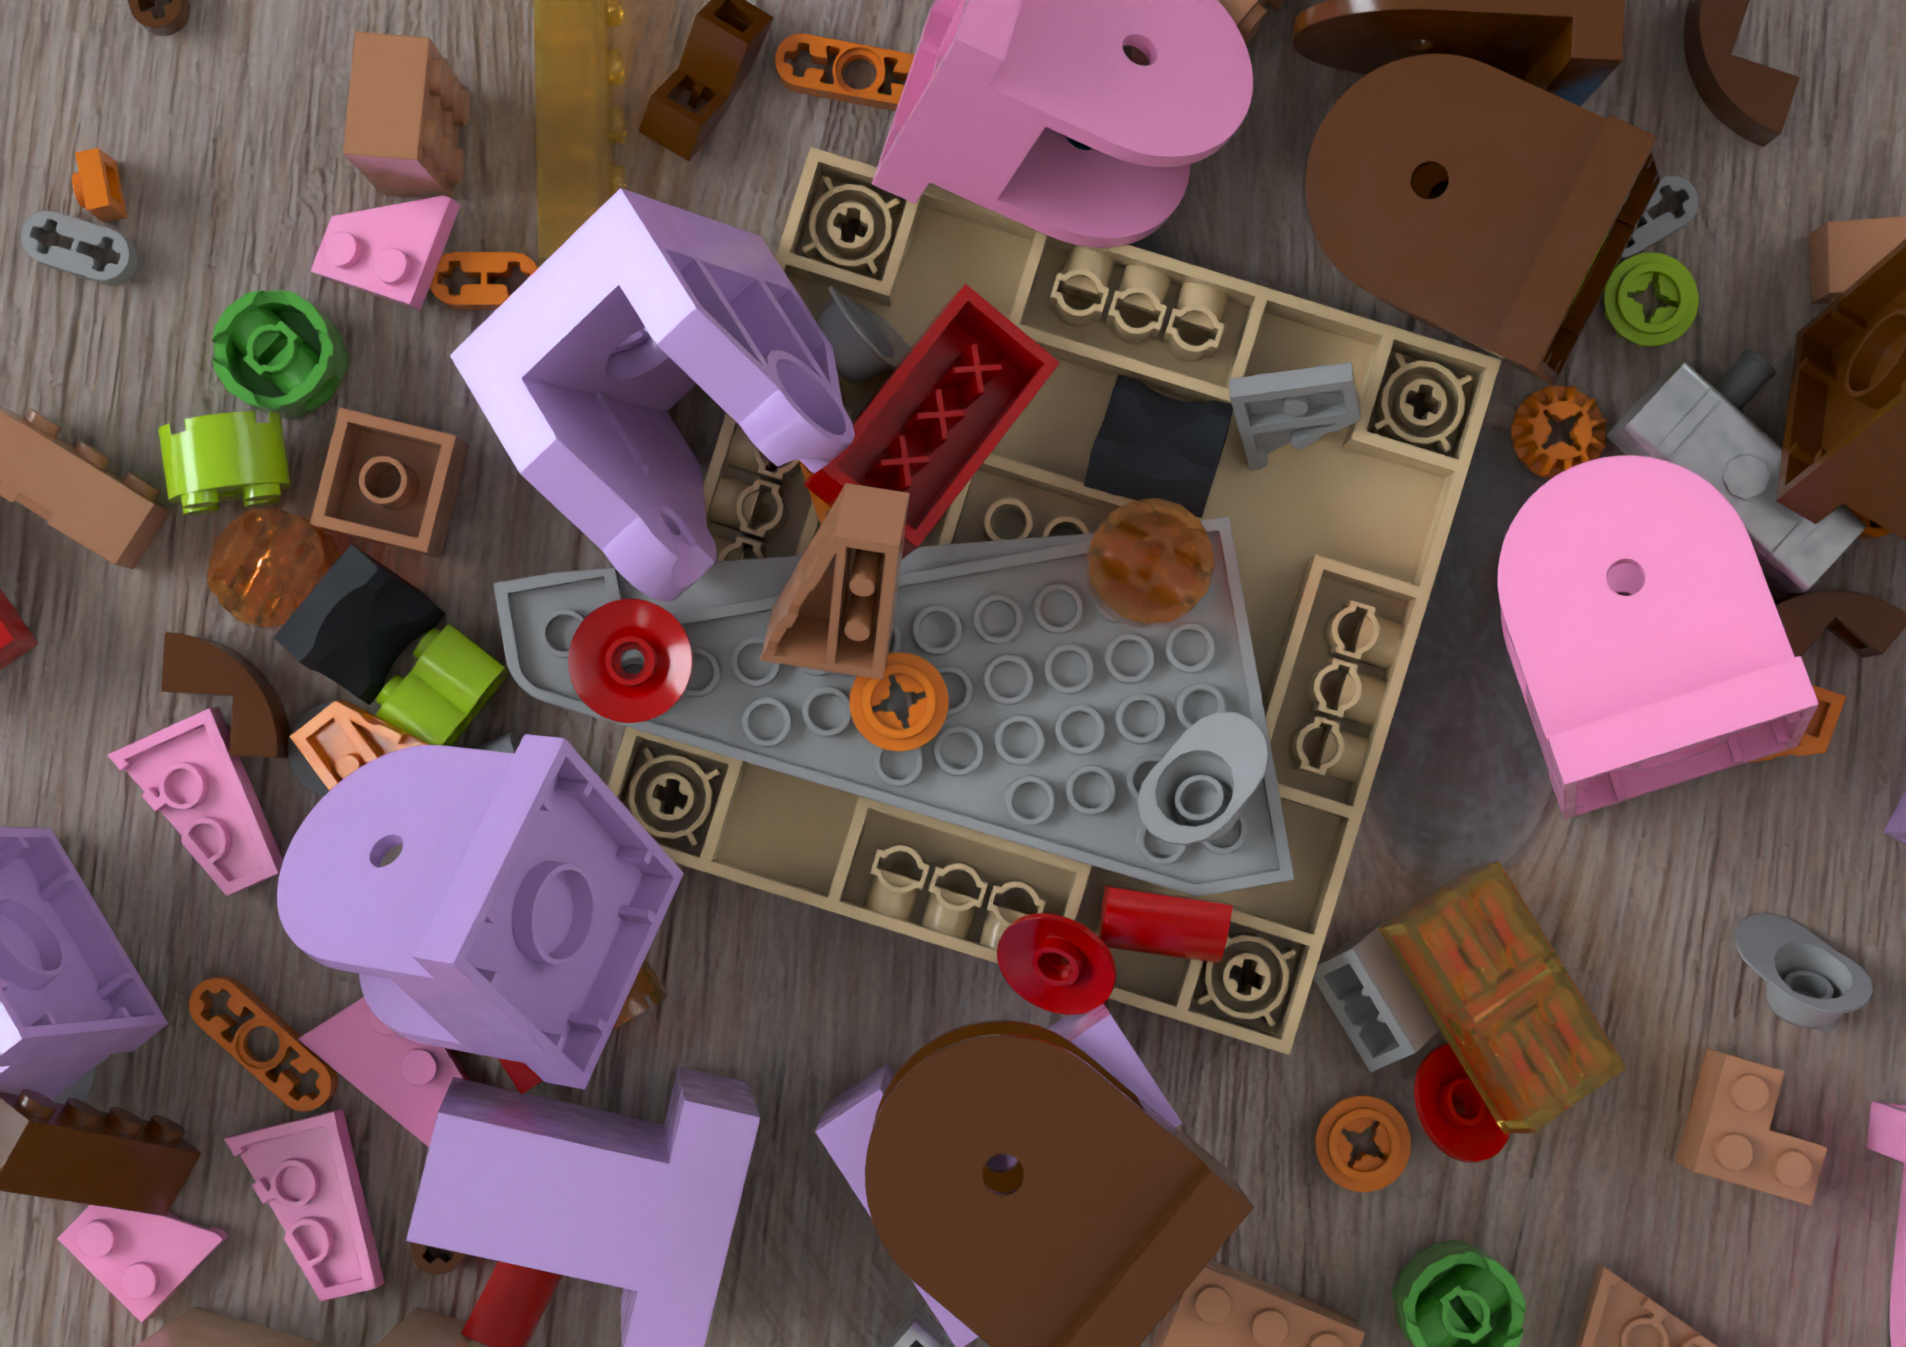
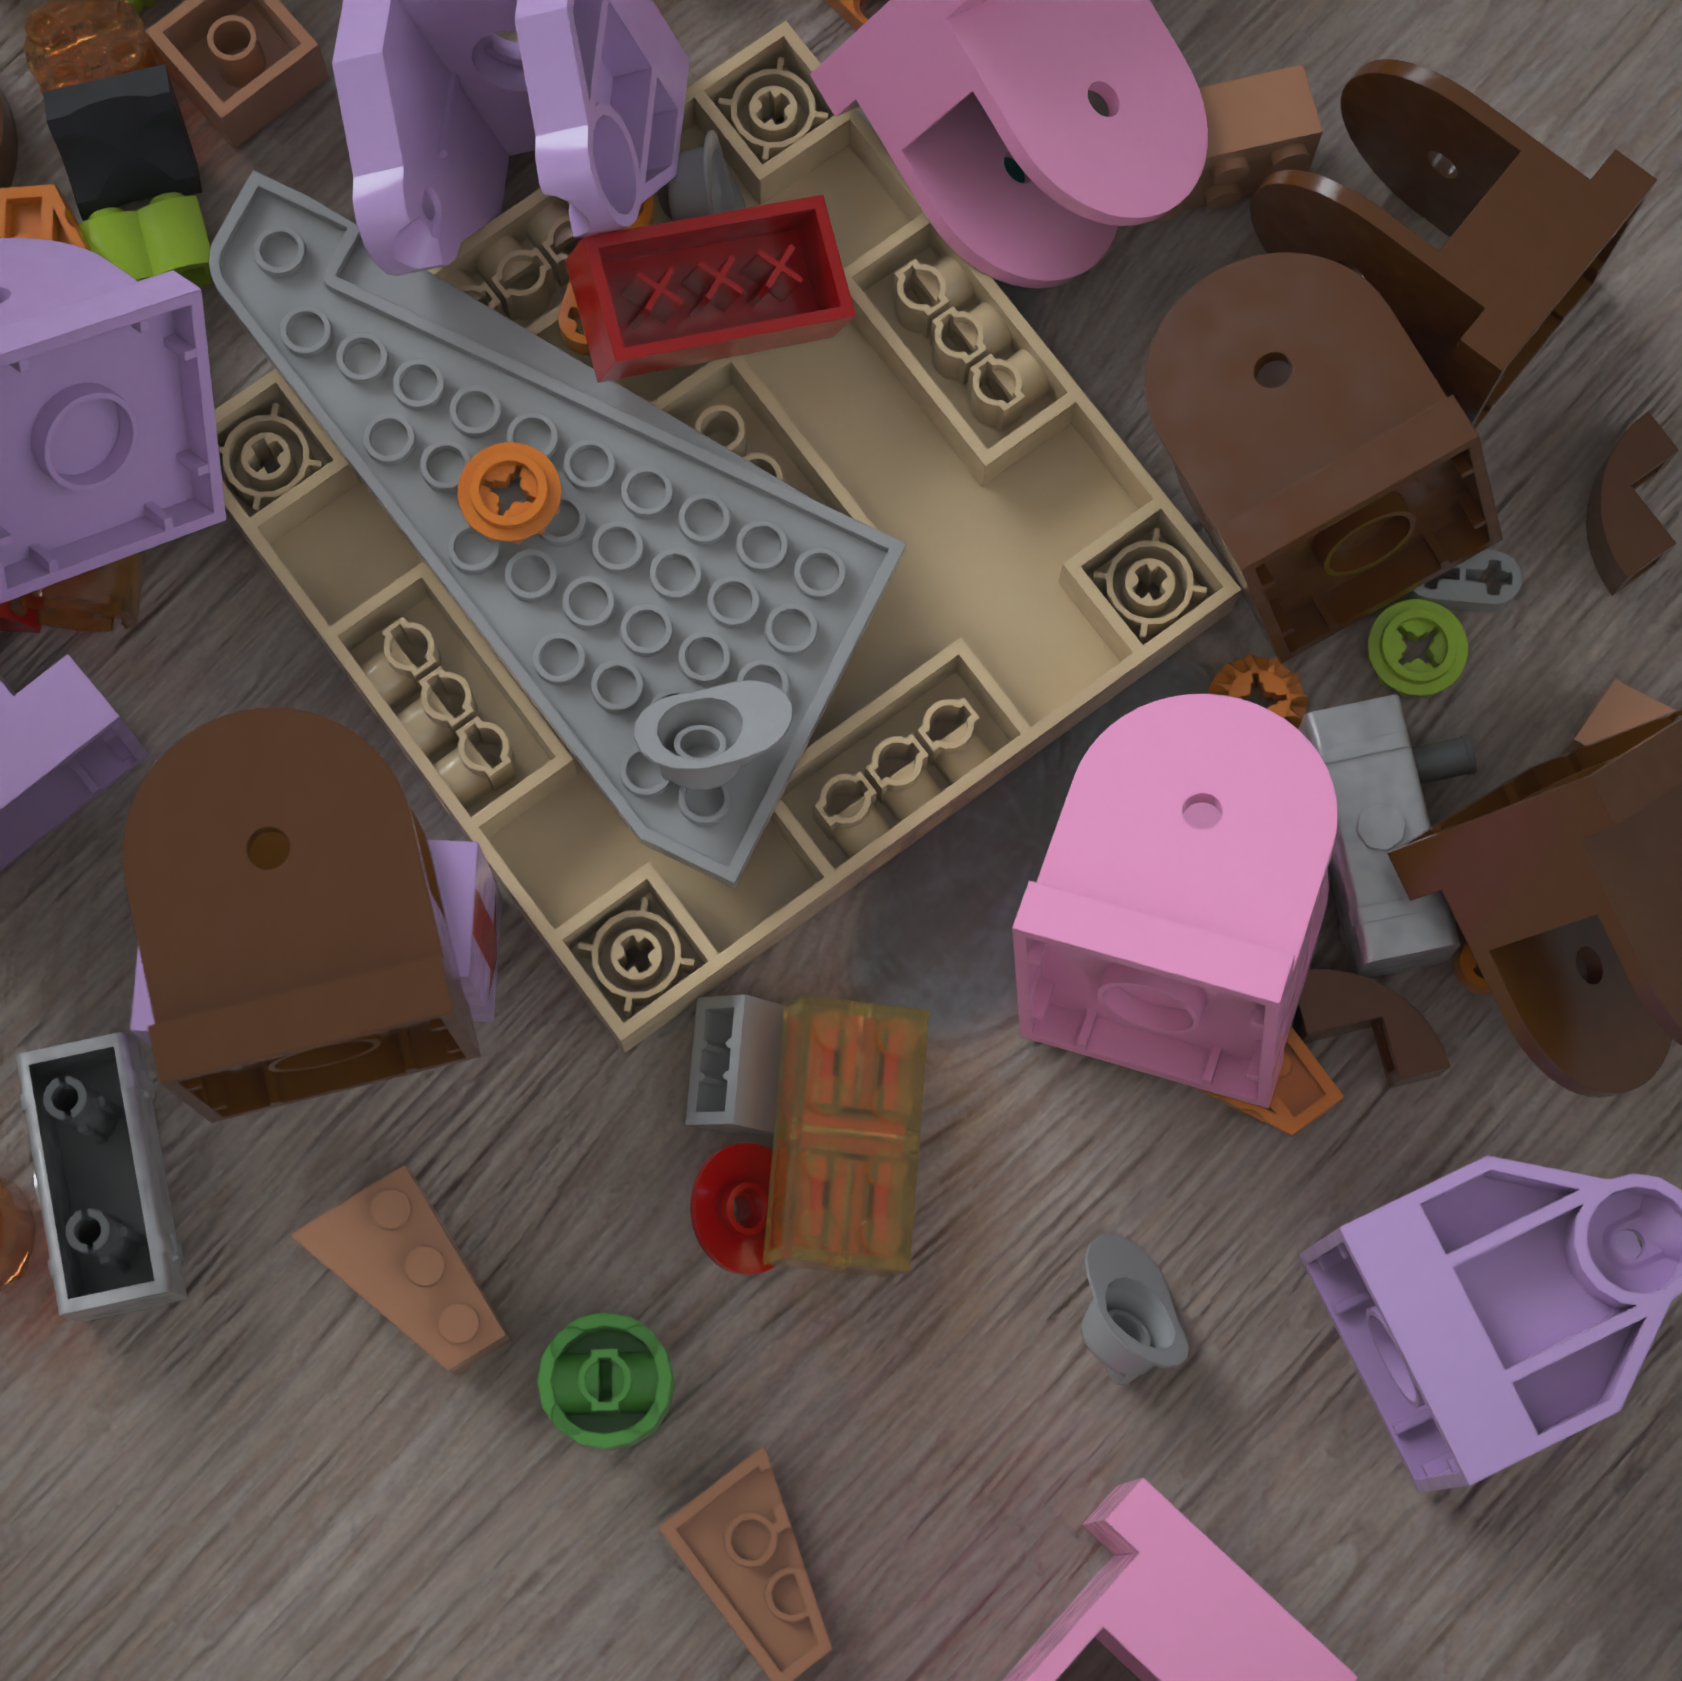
camera: 30 degrees right, 10 degrees down
red dish [568,599,693,723] -> none
nougat wedge [760,483,910,680] -> none
red dish [997,913,1117,1015] -> none
black brick [1084,374,1233,518] -> none
clear orange brick [1085,498,1215,628] -> none
red brick [1098,885,1233,964] -> none
light grey wing [1229,362,1361,470] -> none
orange gear [1314,1094,1411,1192] -> none
nougat brick [1675,1048,1828,1206] -> none

